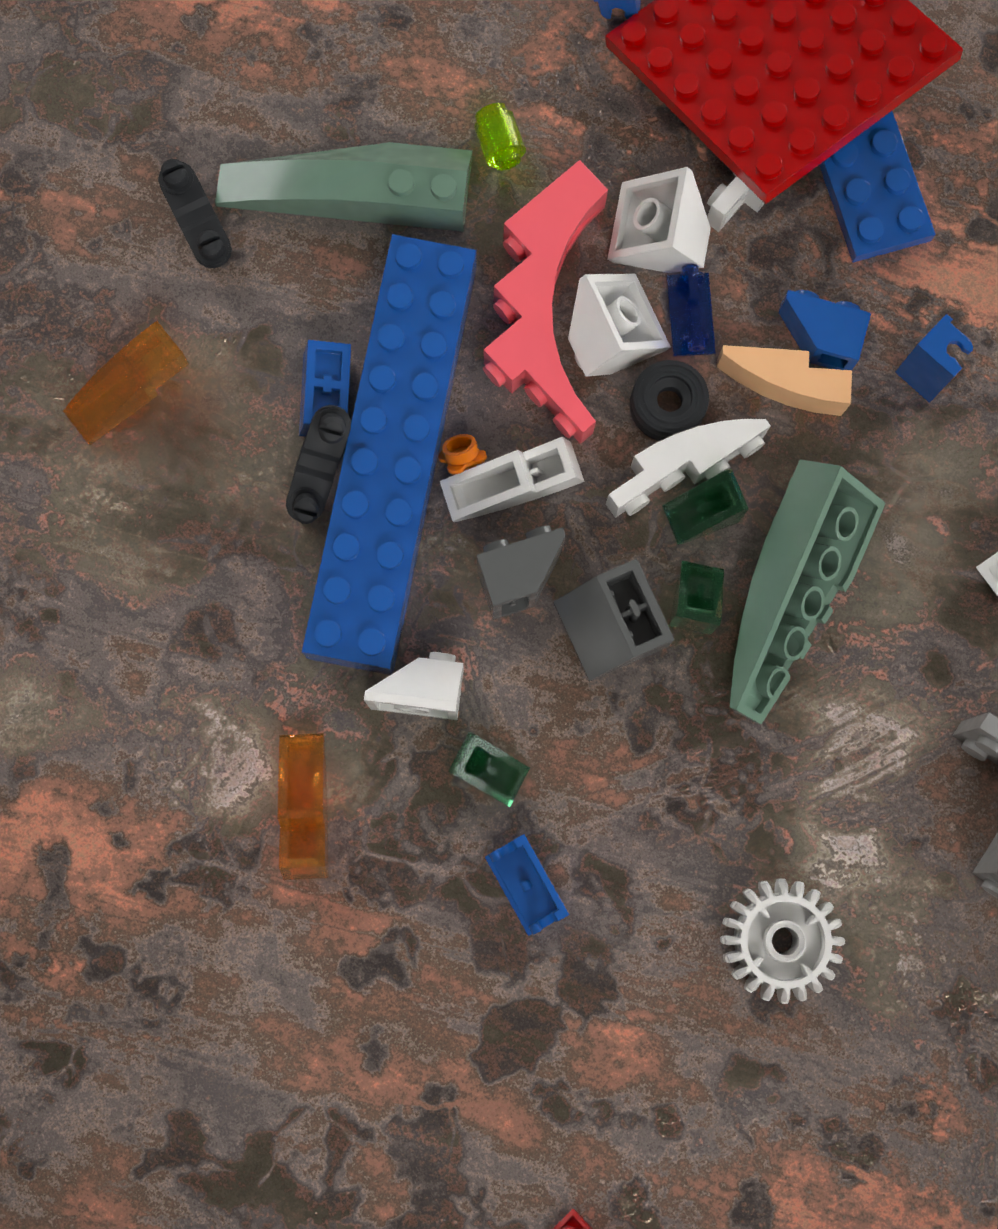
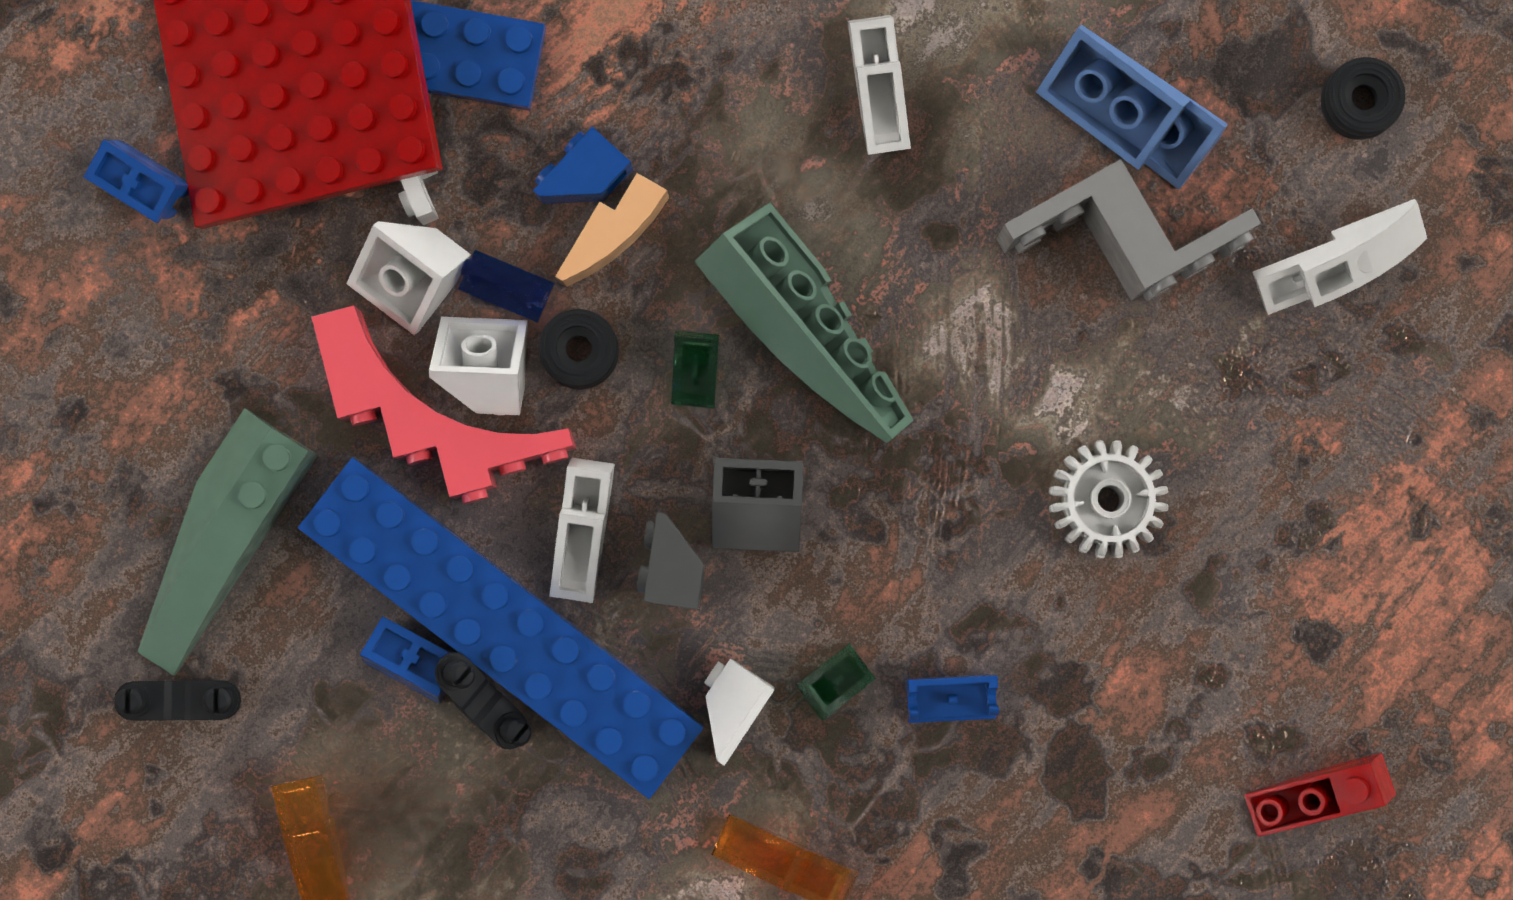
camera: 55 degrees left, 5 degrees up
orange plate [438,434,487,474] -> none
clear neon green brick [474,103,526,171] -> none
white slope [606,419,771,518] -> none
clear green slope [668,560,724,635] -> none
blue hinge [895,314,973,403] -> none

